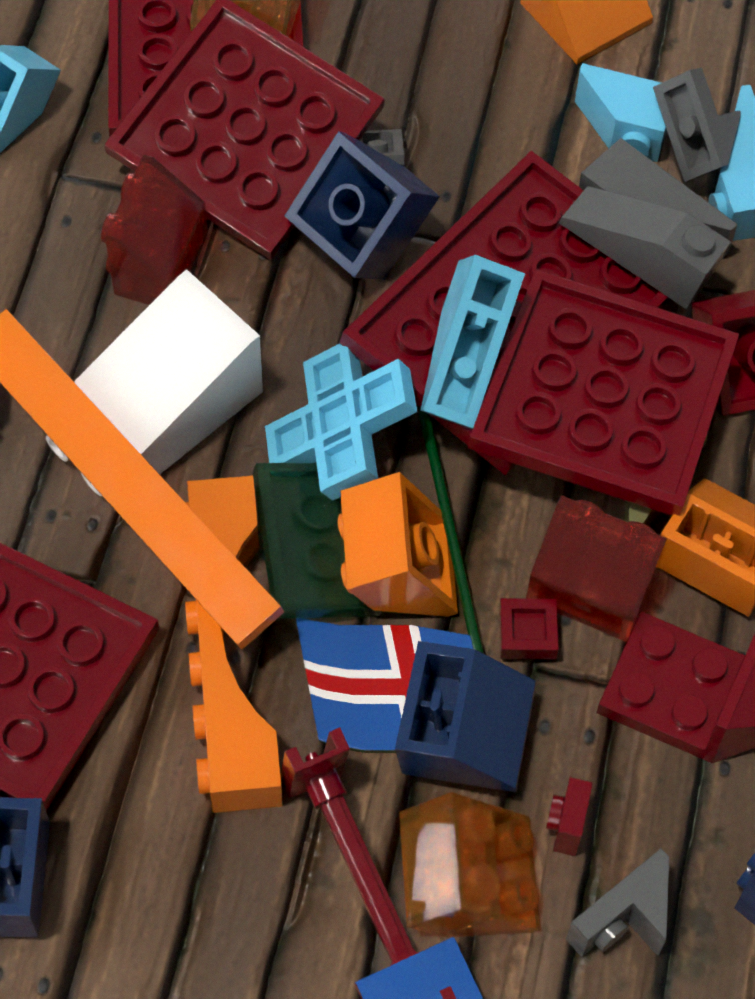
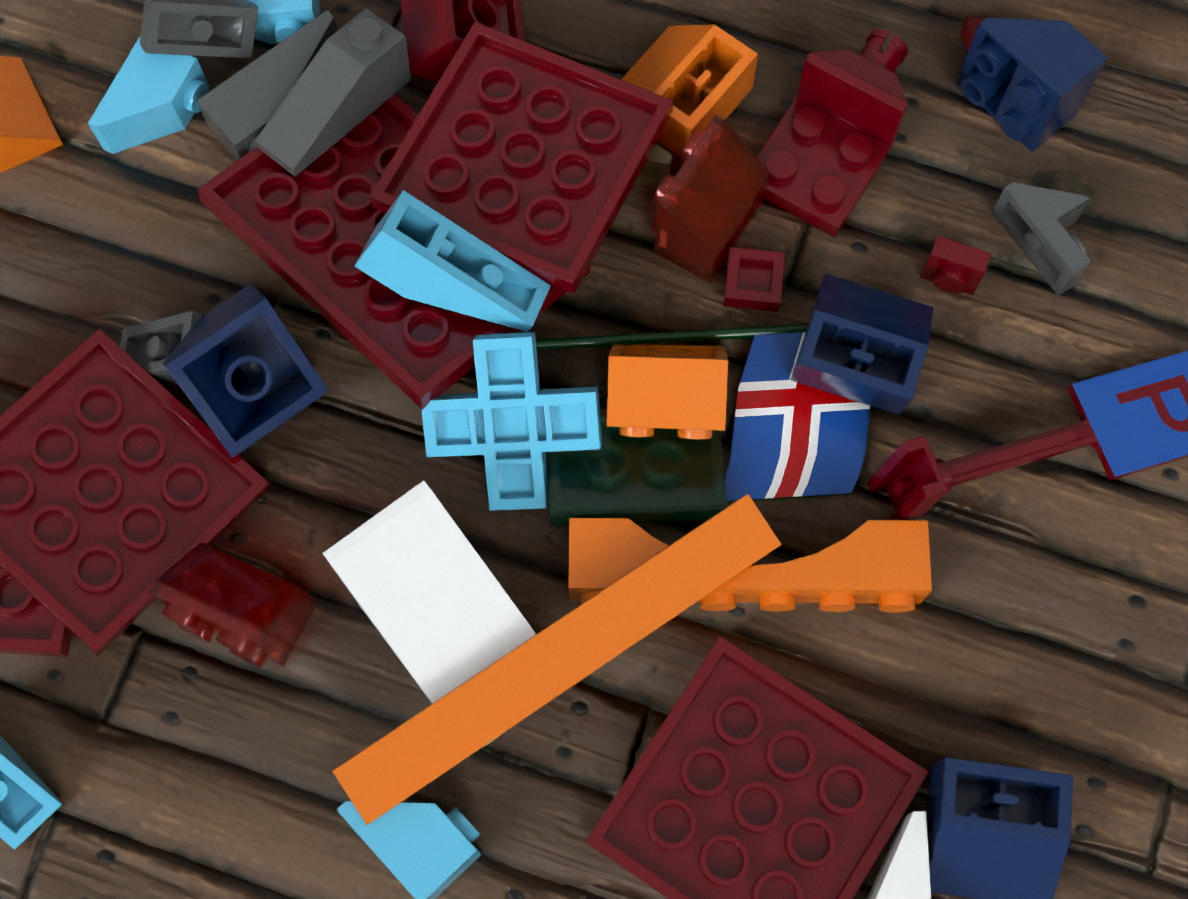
camera: 80 degrees left, 10 degrees up
clear orange slope [399,792,540,937] -> none

